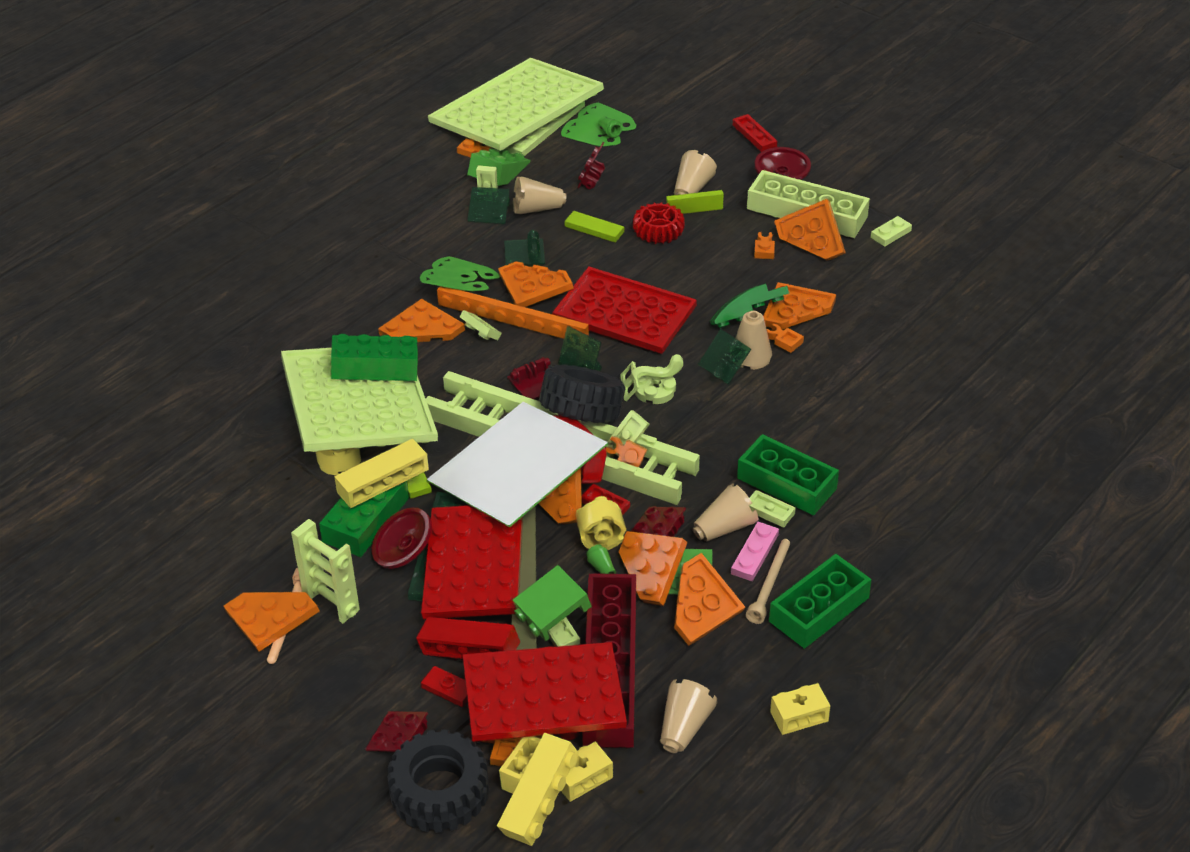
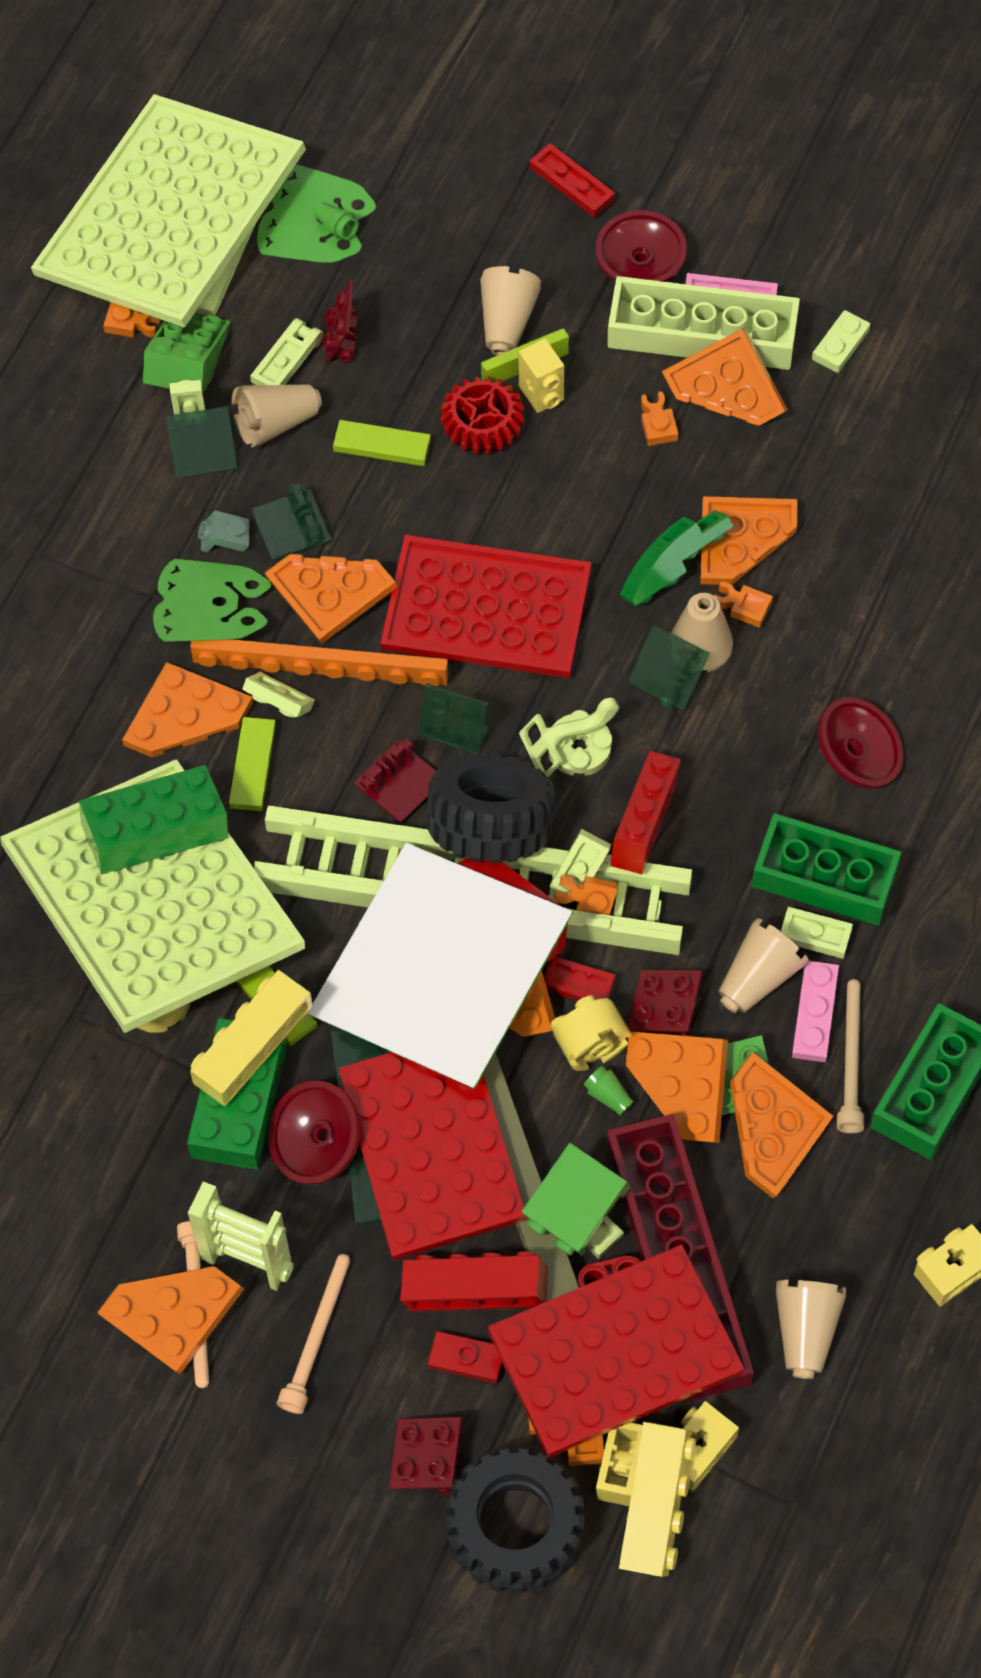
camera: 15 degrees left, 20 degrees up
none -> sand green bracket [198,510,249,552]
none -> lime tile [229,717,276,811]
none -> yellowish green plate [250,318,324,385]
none -> light nougat piece [277,1254,350,1414]
none -> light yellow brick [518,339,564,413]
none -> red brick [610,751,681,875]
none -> dark red dish [818,697,903,789]

